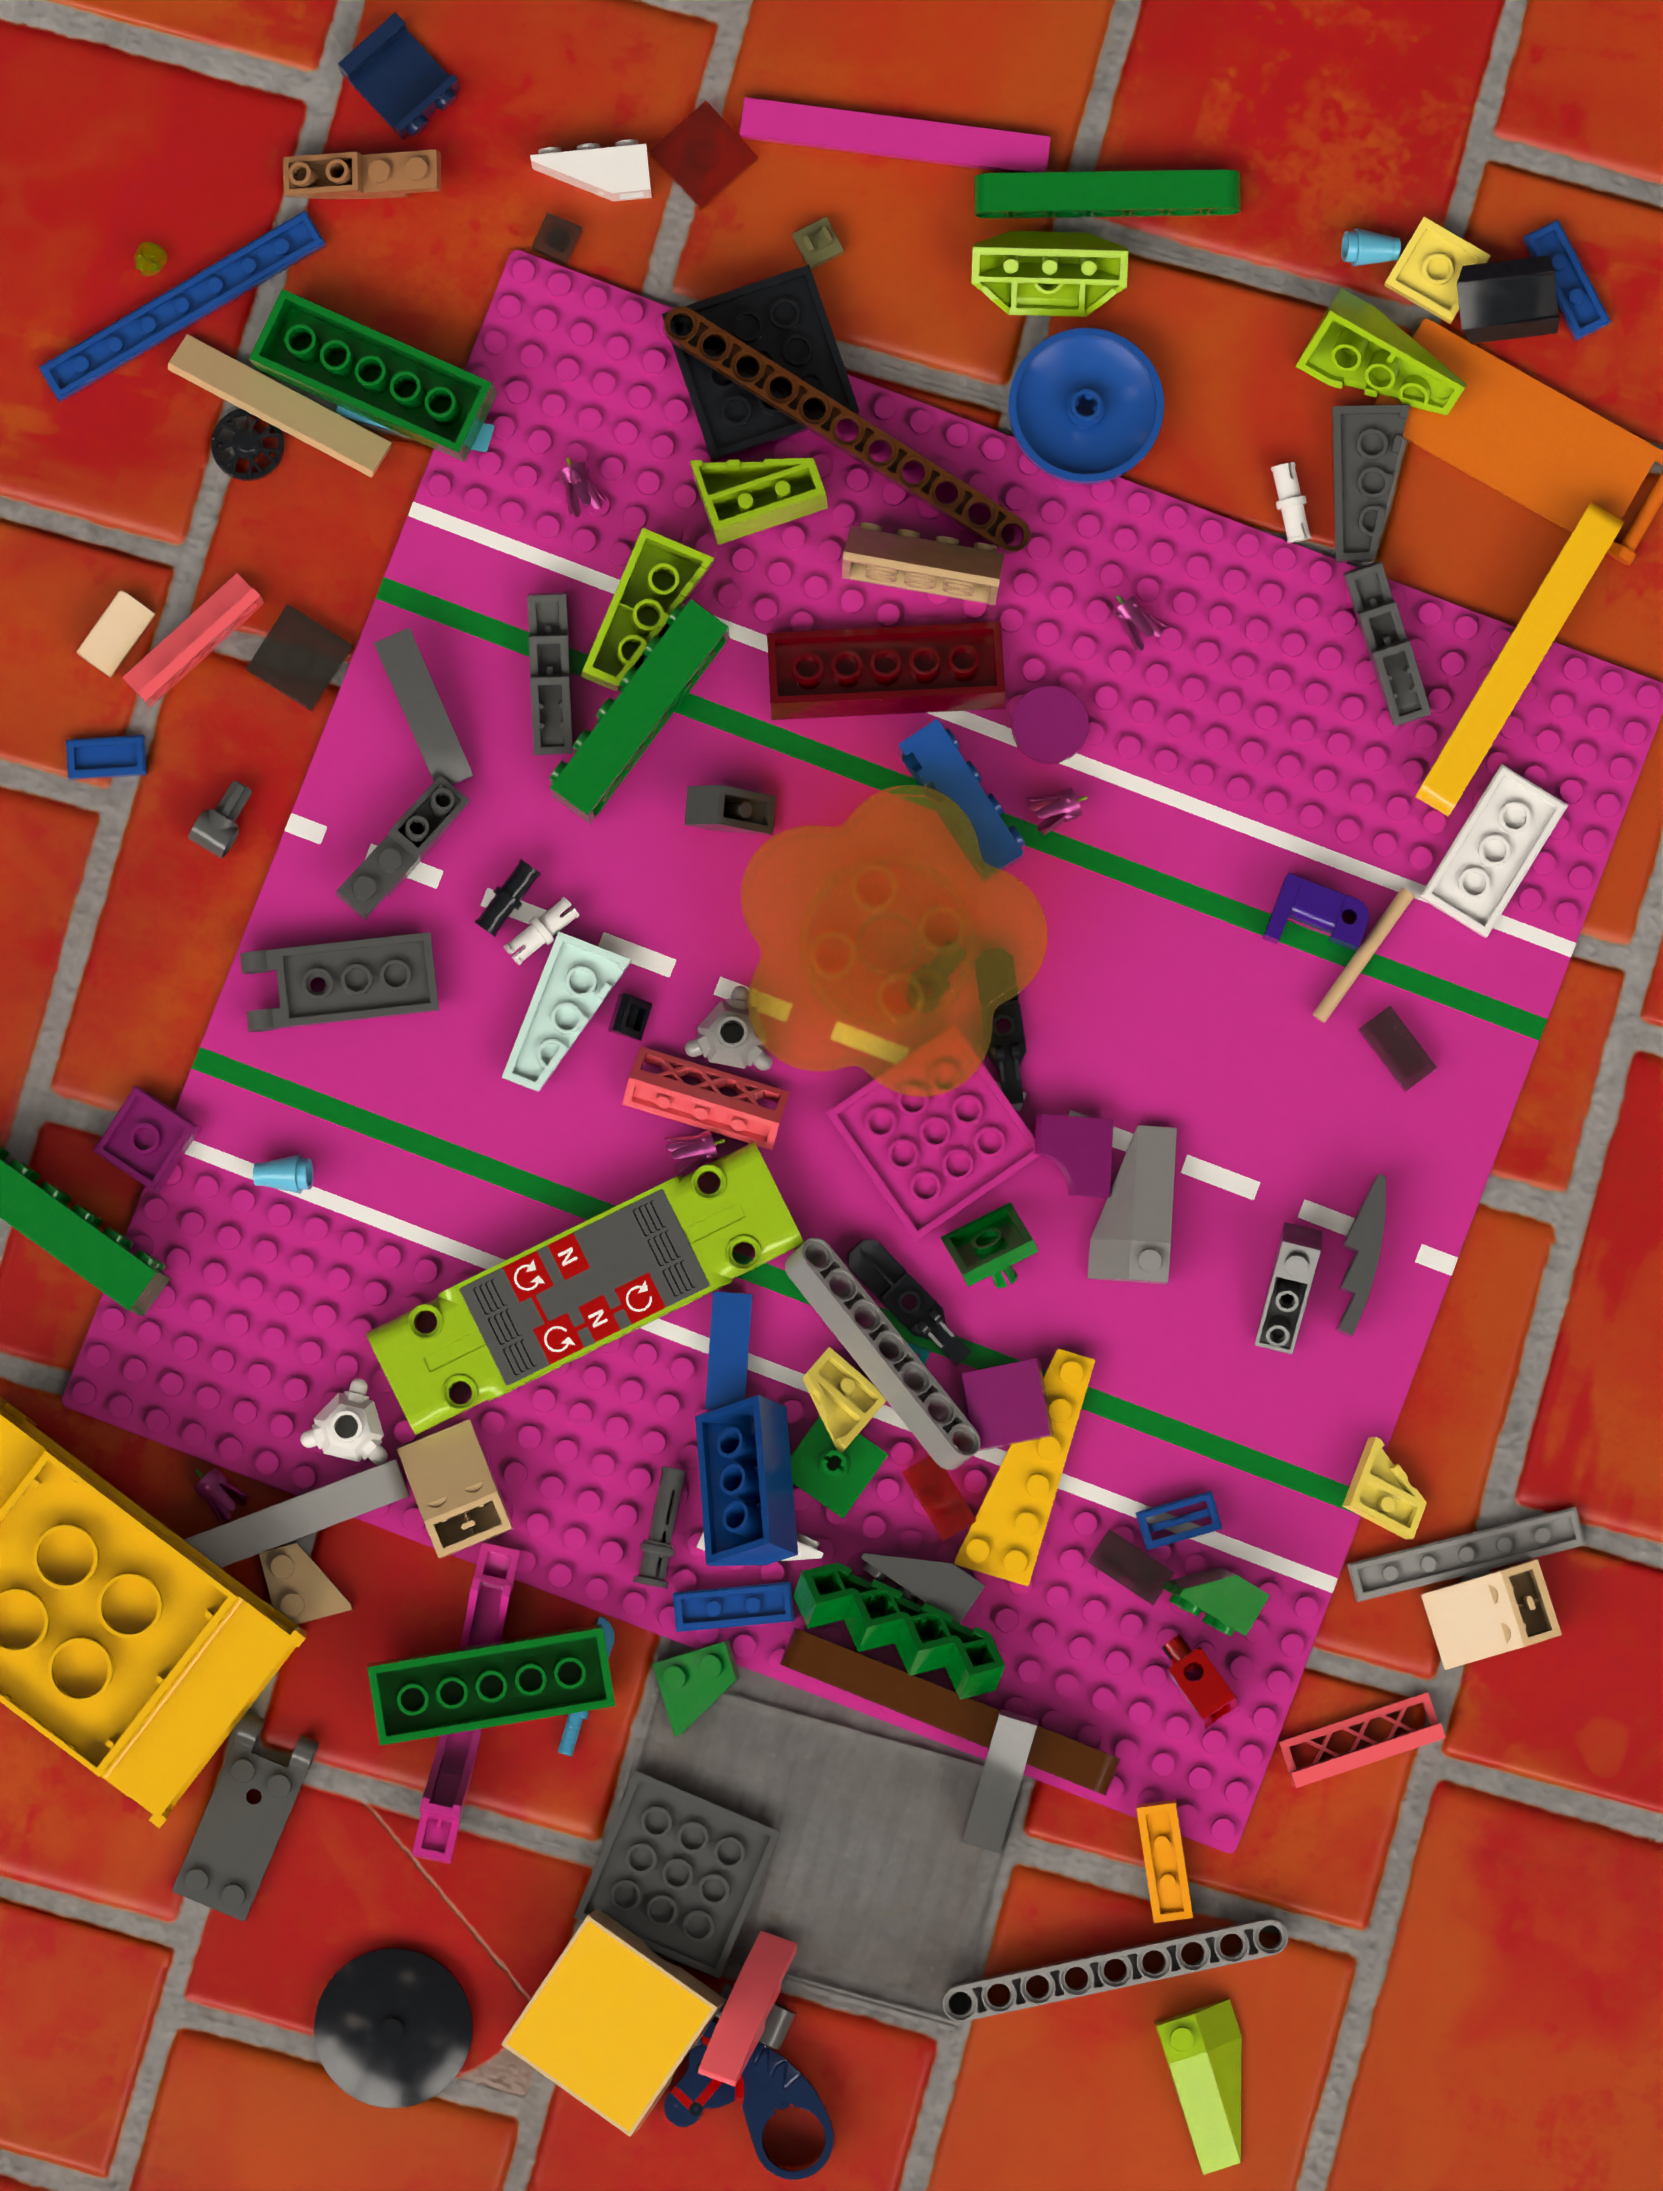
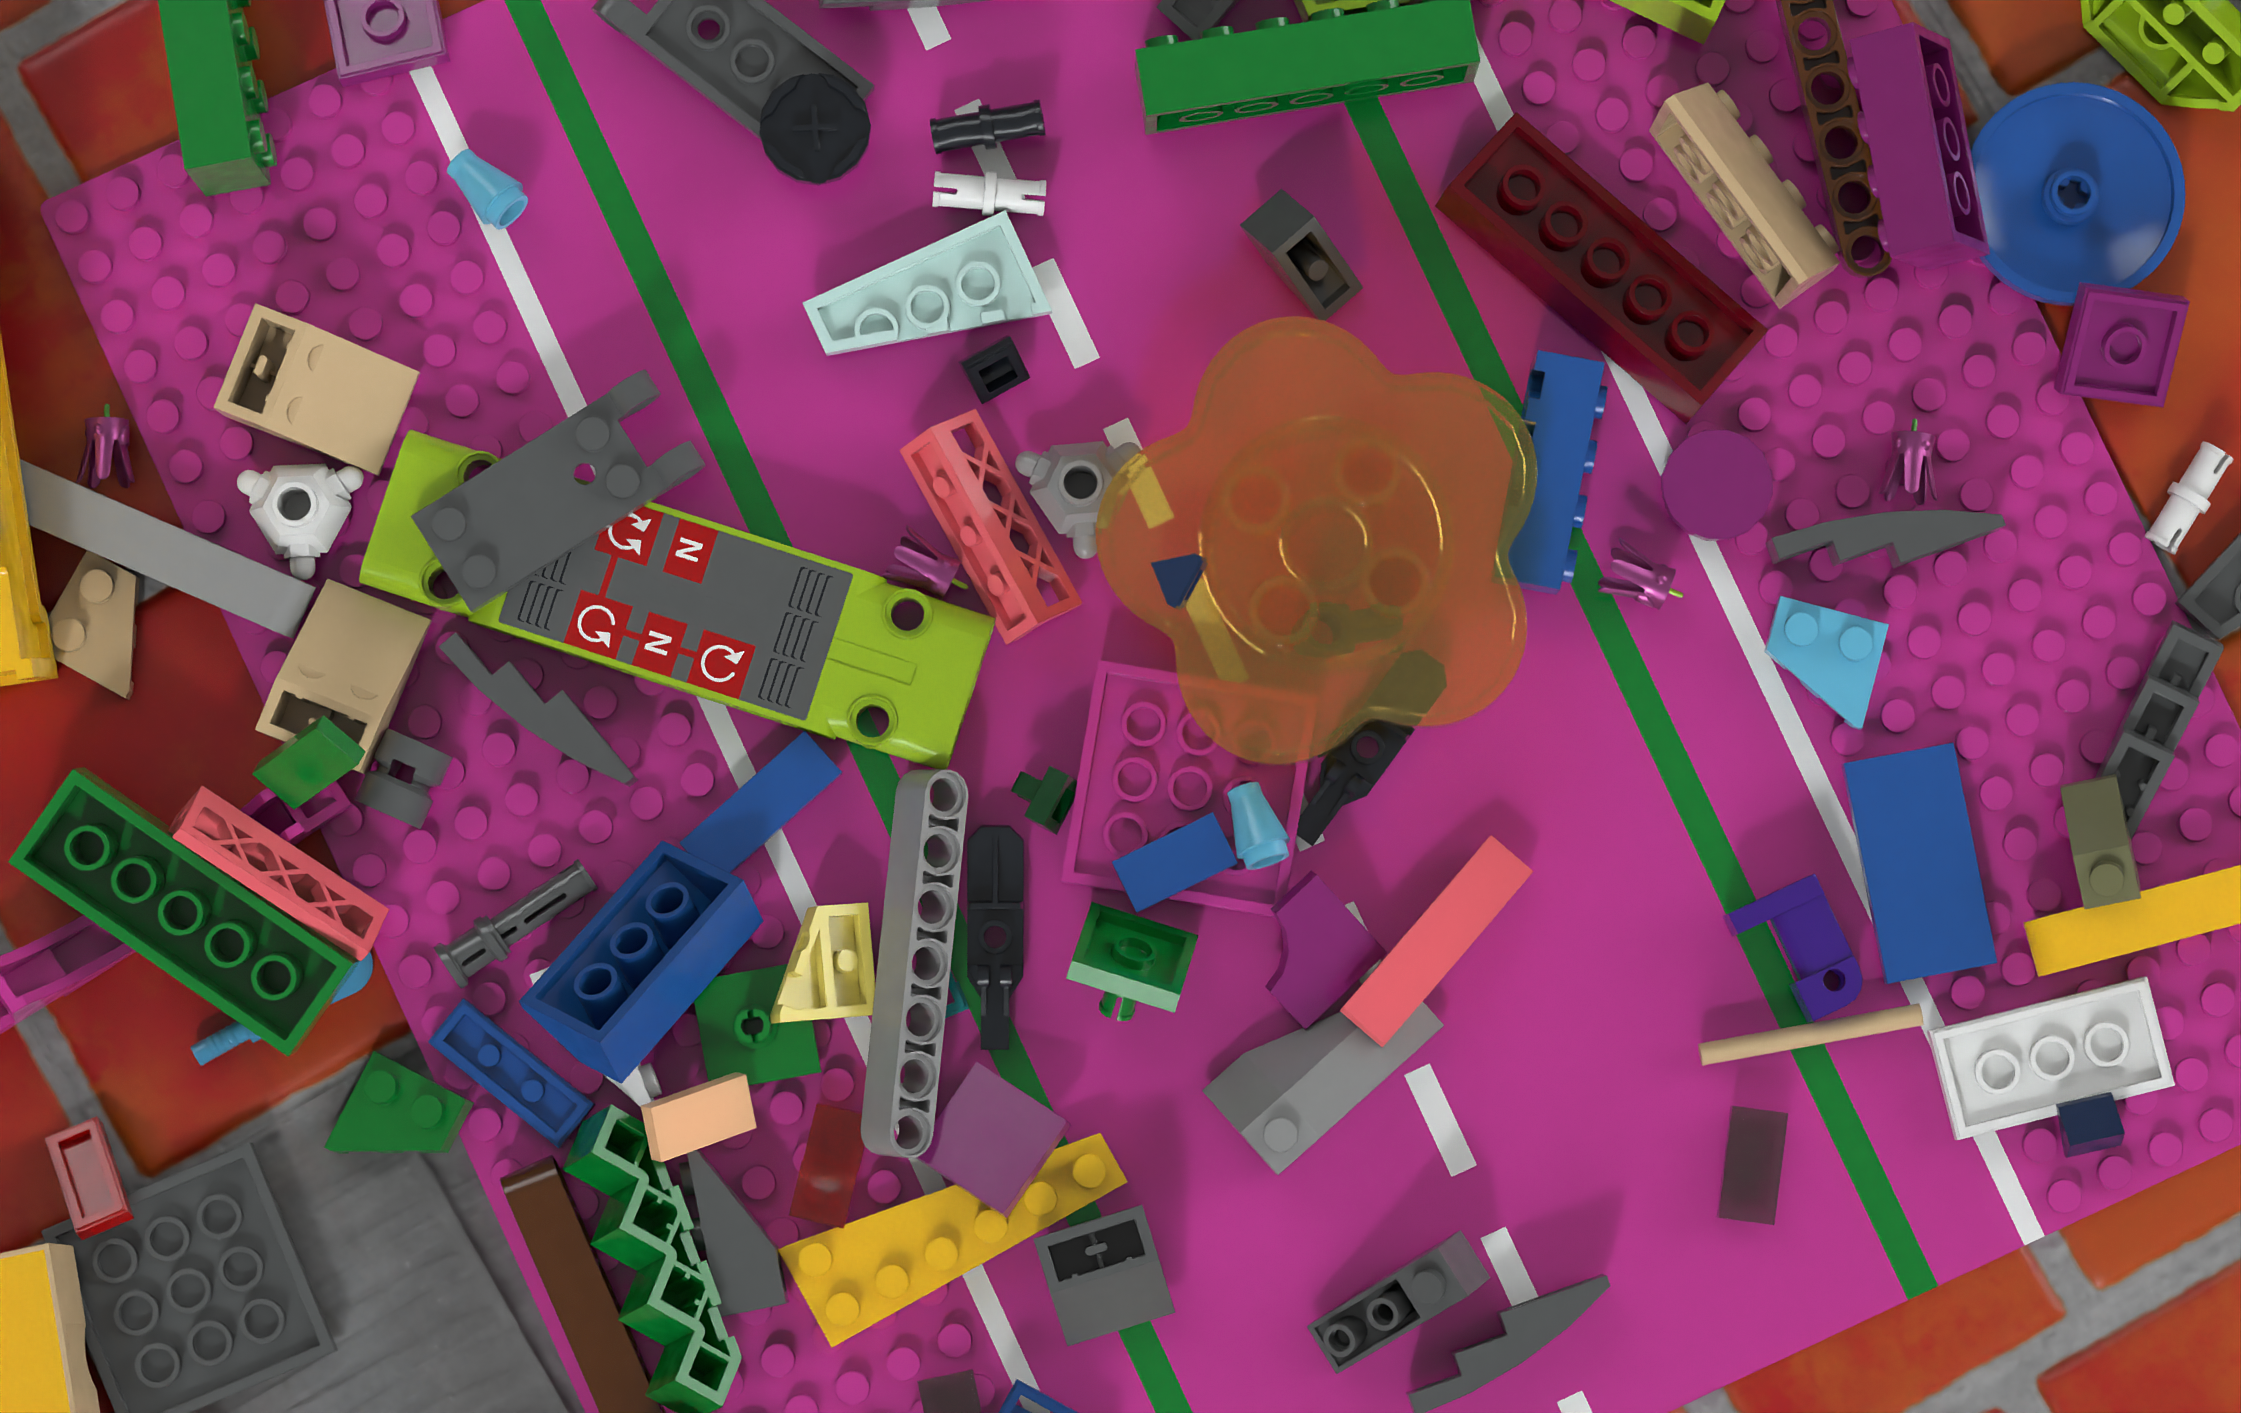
camera: 45 degrees right, 0 degrees up
none -> tile [45,1116,134,1240]
none -> coral fence [168,786,389,961]
none -> tan slope [213,303,420,476]
none -> green tile [252,715,366,810]
none -> dark grey wheel [354,728,453,829]
none -> dark grey hinge [411,370,706,613]
none -> dark grey slope [438,632,638,787]
none -> light nougat tile [641,1072,757,1162]
none -> black tile [759,73,871,186]
none -> dark green tile [1011,766,1077,835]
none -> dark grey slope [1034,1204,1175,1346]
none -> blue tile [1112,812,1238,913]
none -> dark blue slope [1151,553,1208,610]
none -> medium azure cone [1227,782,1290,870]
none -> coral slope [1340,835,1534,1047]
none -> medium azure wing [1764,596,1889,730]
none -> dark grey slope [1765,510,2006,568]
none -> blue tile [1841,743,1997,984]
none -> magenta brick [1847,22,1990,270]
none -> magenta tile [2054,282,2190,407]
none -> dark blue slope [2056,1092,2125,1158]
none -> olive slope [2060,774,2141,909]

